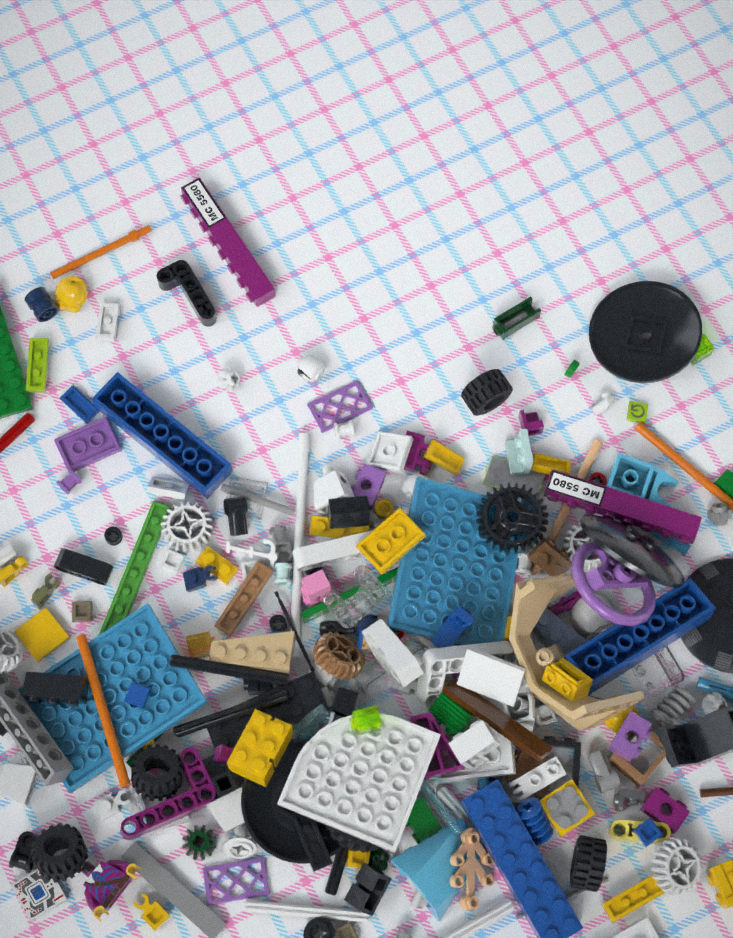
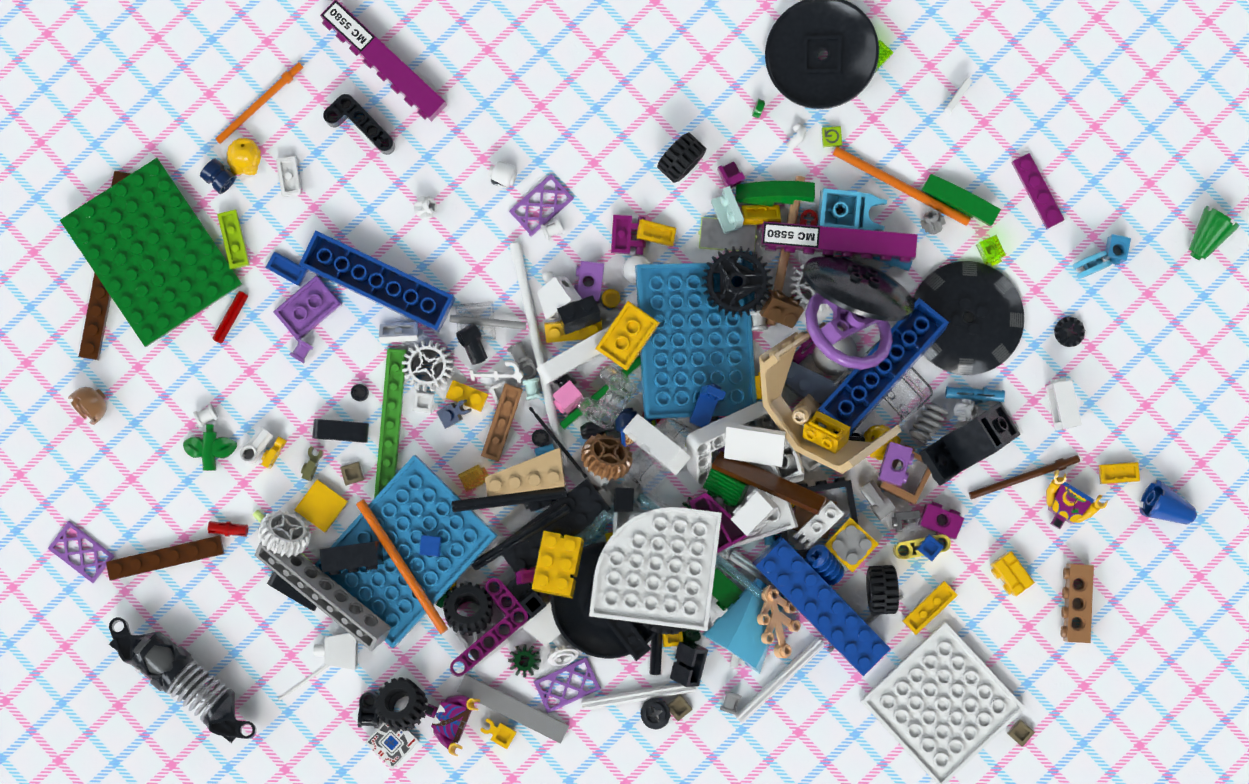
camera: 10 degrees left, 15 degrees up
white plate [92,789,132,822] -> none
clear neon green brick [349,705,382,736] -> none
white tile [367,431,414,473] -> none
dark green window [492,296,541,340] -> none
white gear [651,838,704,895] -> none
none -> green slope [735,181,815,207]

